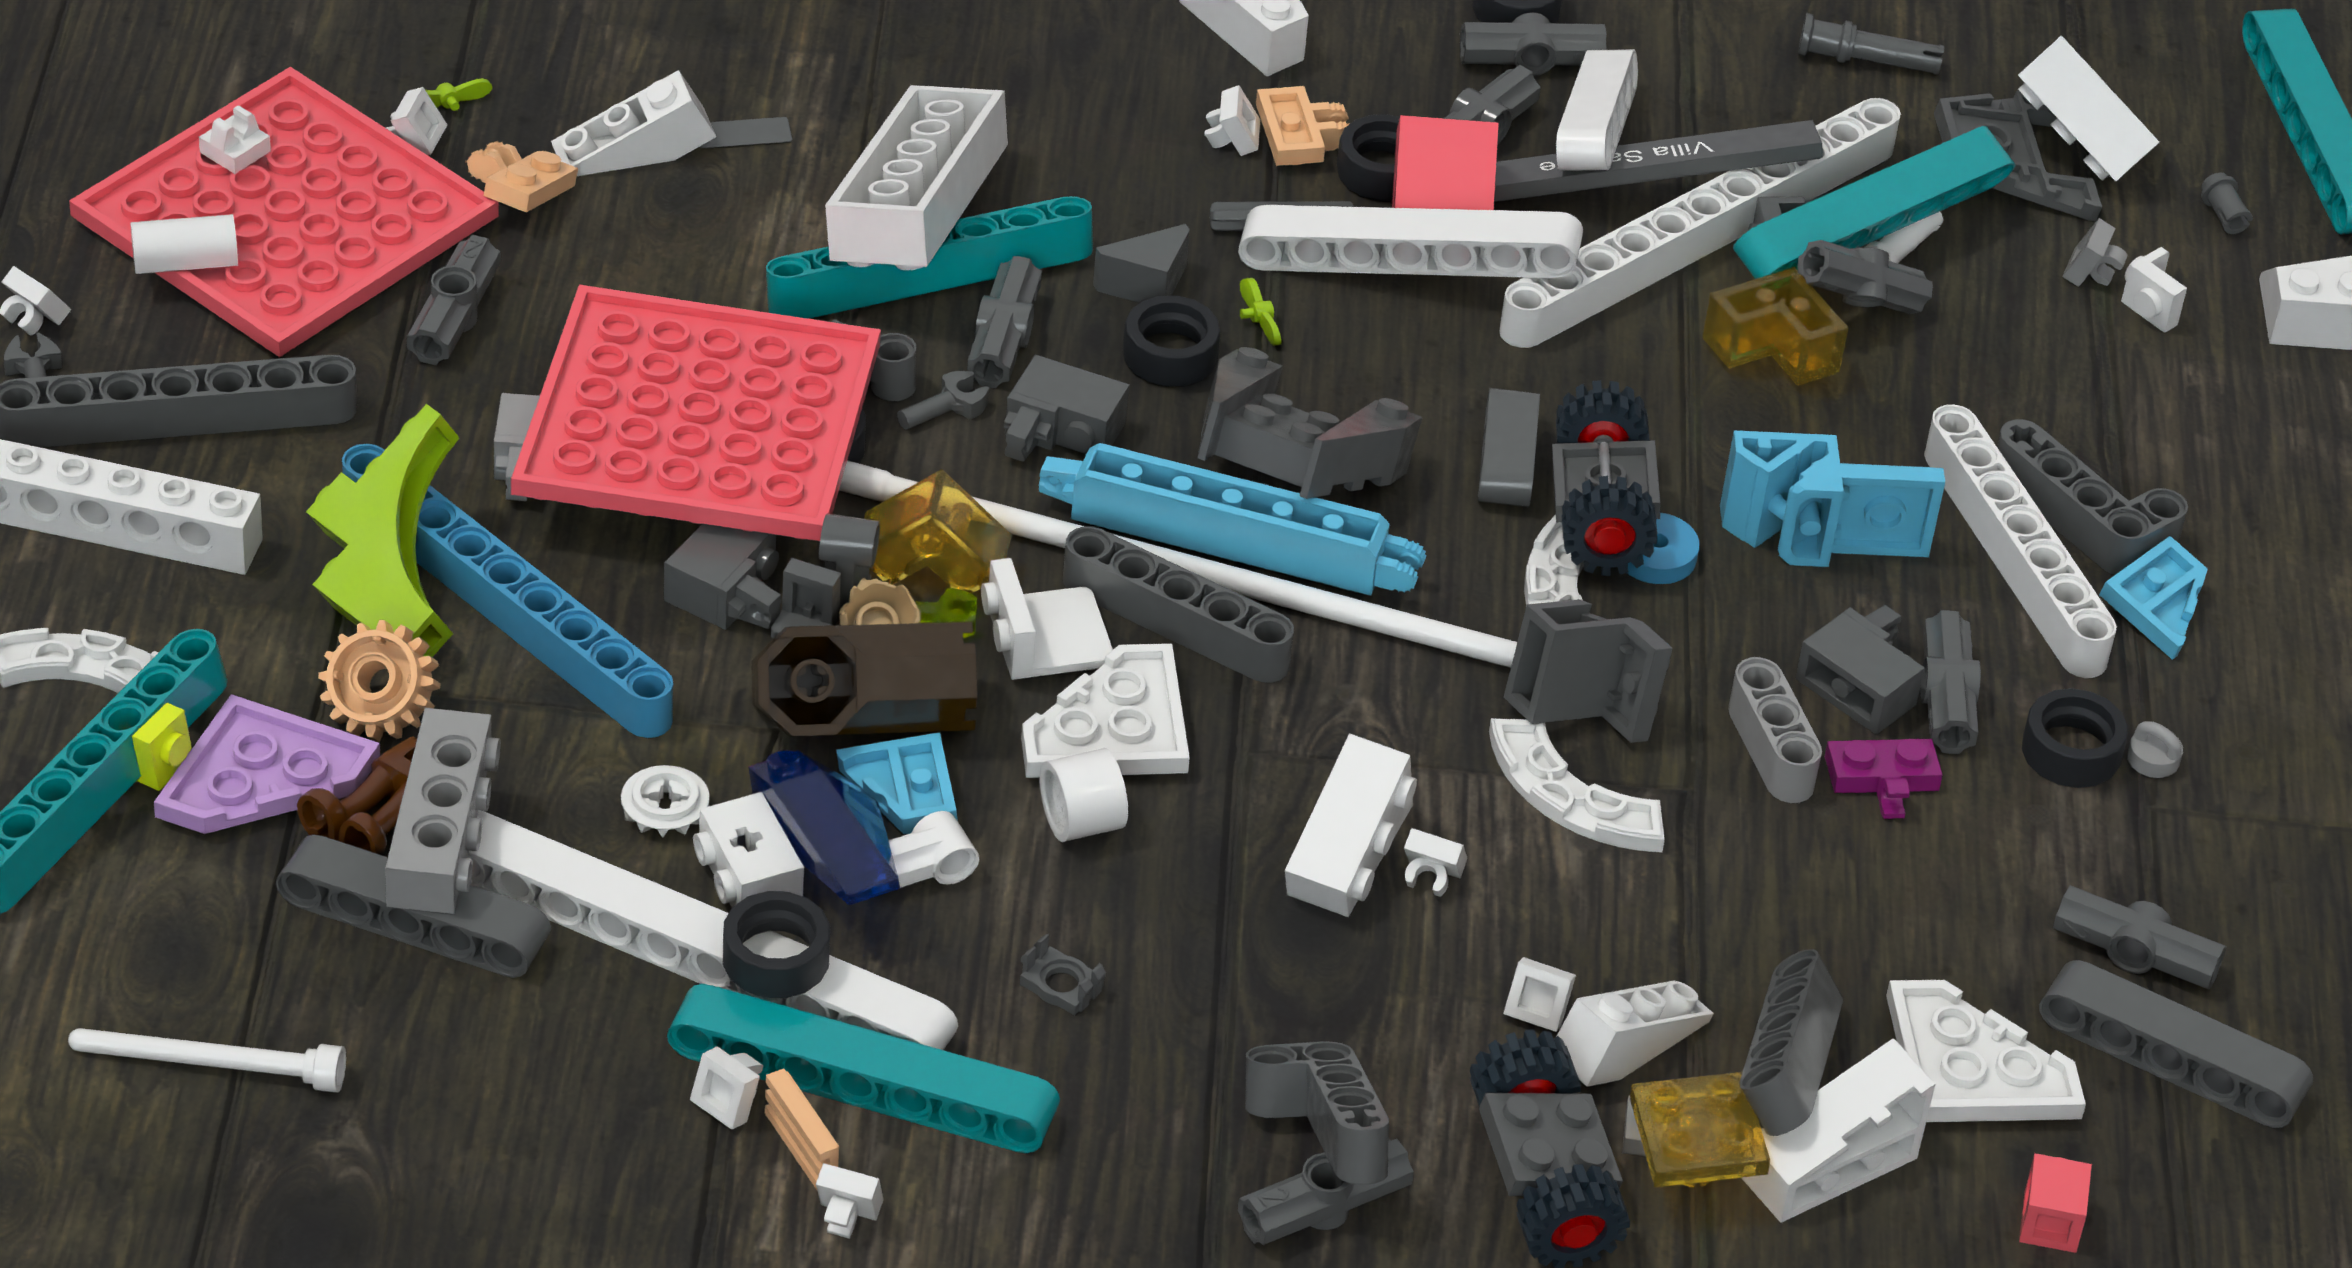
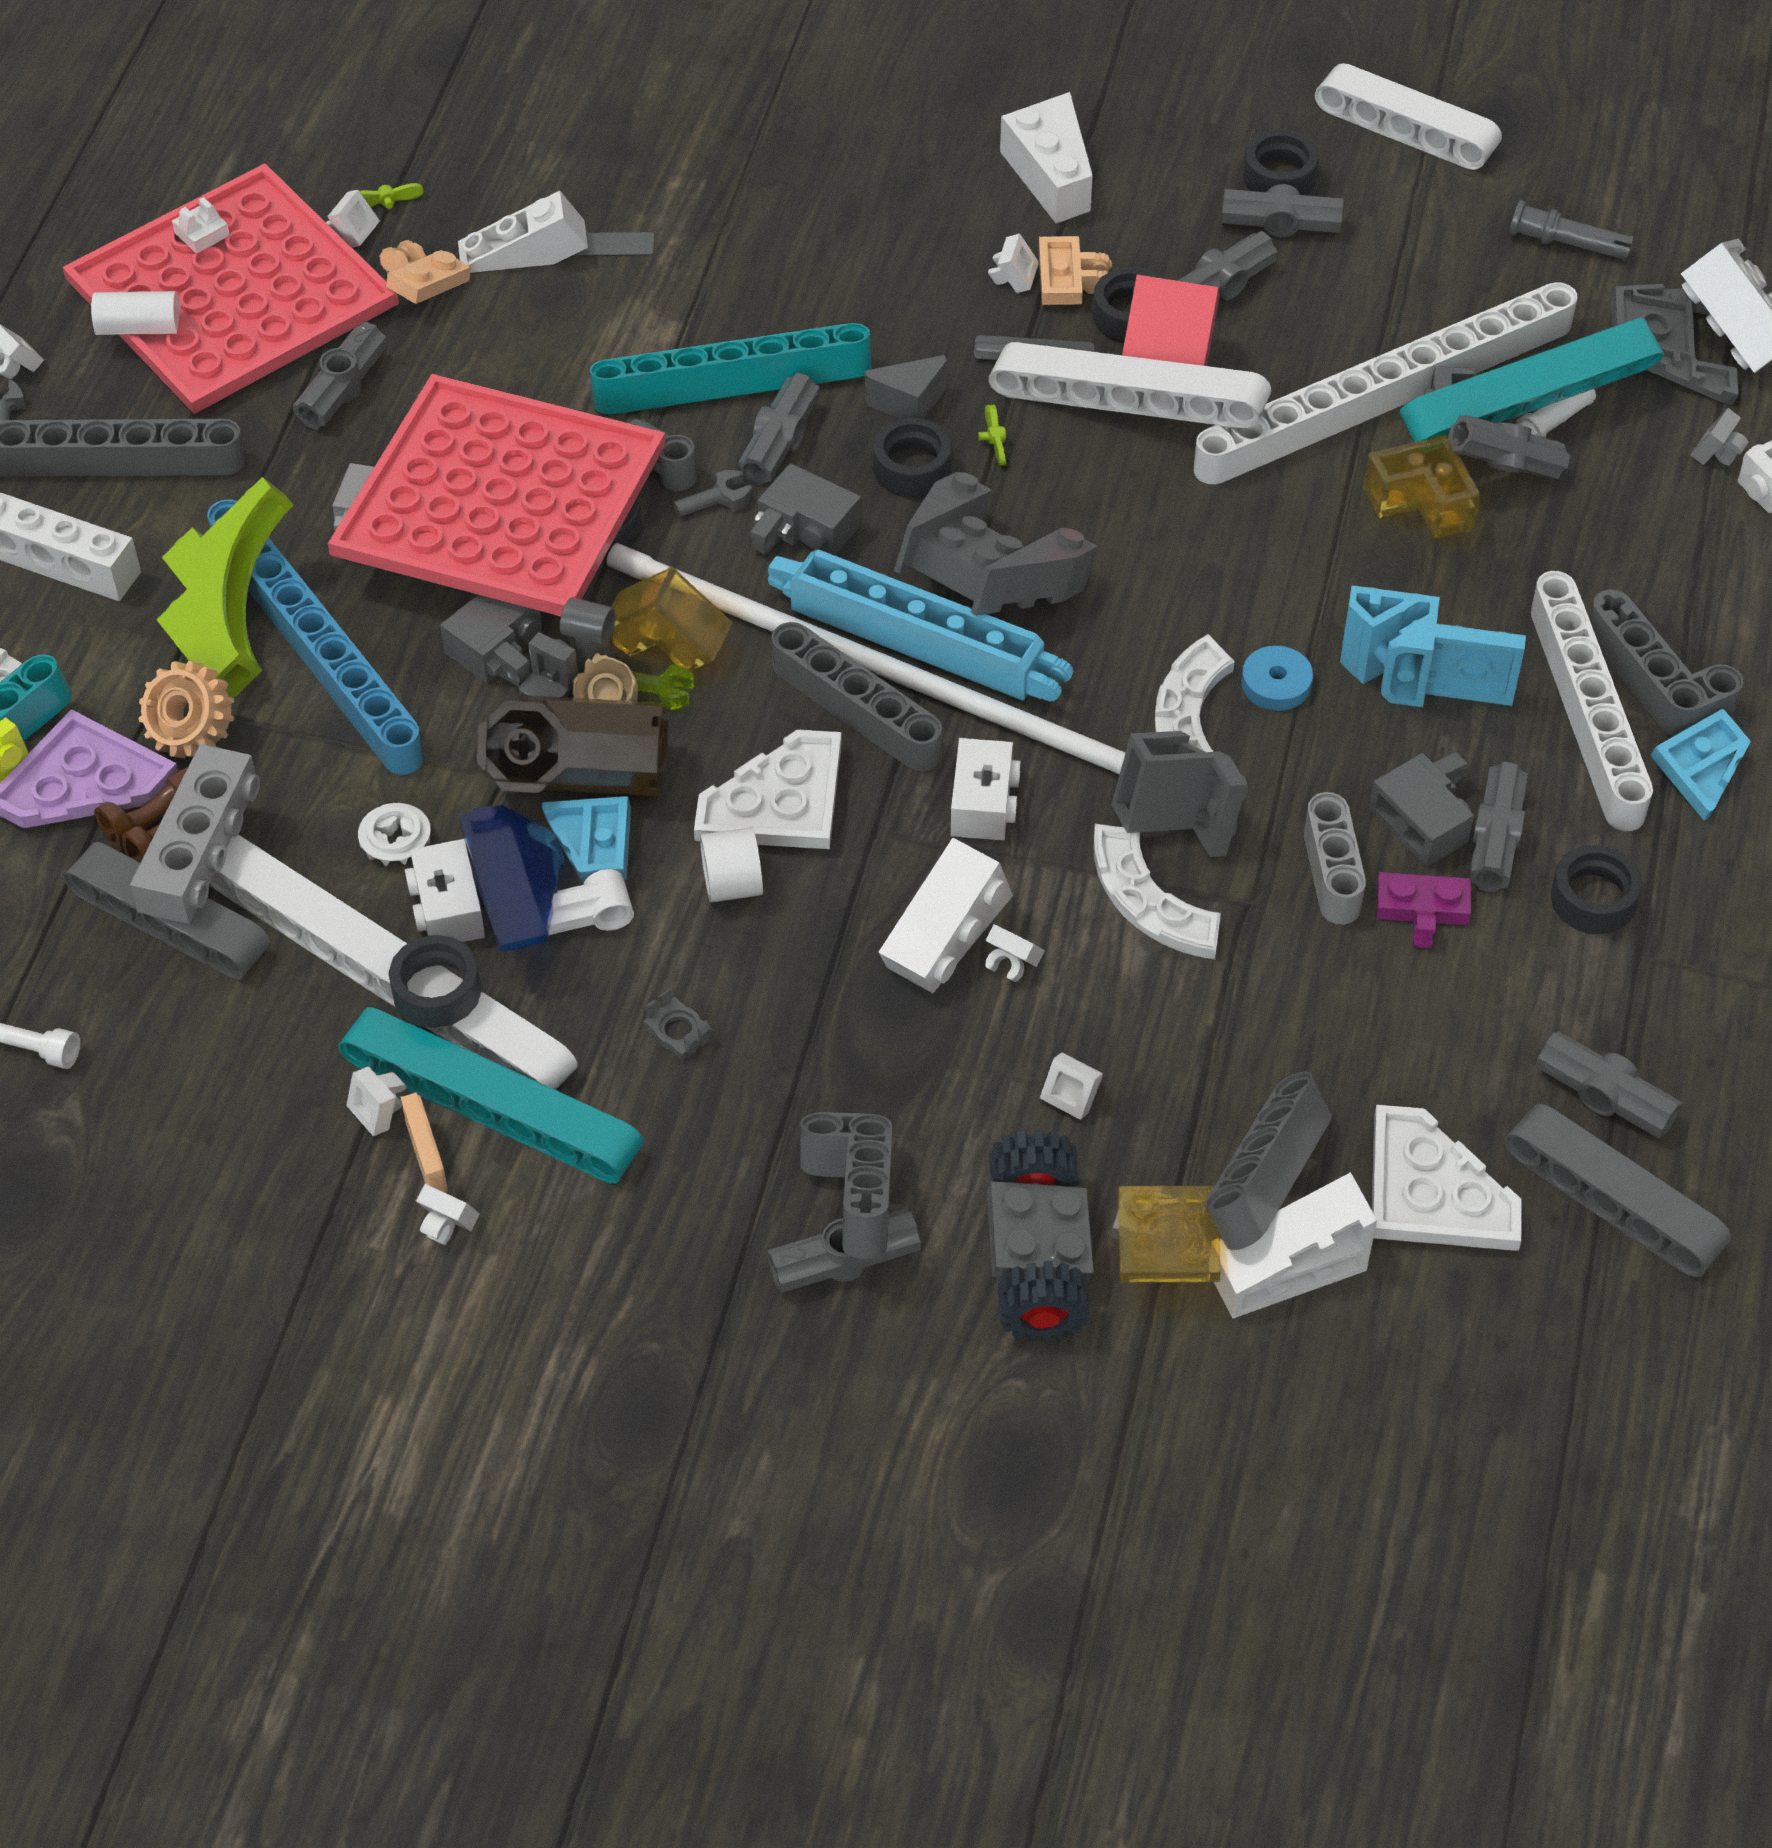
camera: 15 degrees right, 10 degrees up
white brick [825,85,1008,270] -> none
white bracket [981,558,1113,680] -> none
dark grey beam [1478,387,1540,507] -> none
dark grey tile [1494,120,1823,202] -> none
plate [1552,380,1660,576] -> none
white beam [1556,49,1638,171] -> none
white slope [1556,980,1714,1087] -> none
coral brick [2019,1153,2092,1253] -> none
light grey tile [2127,721,2183,778] -> none
none -> white brick [951,738,1021,840]

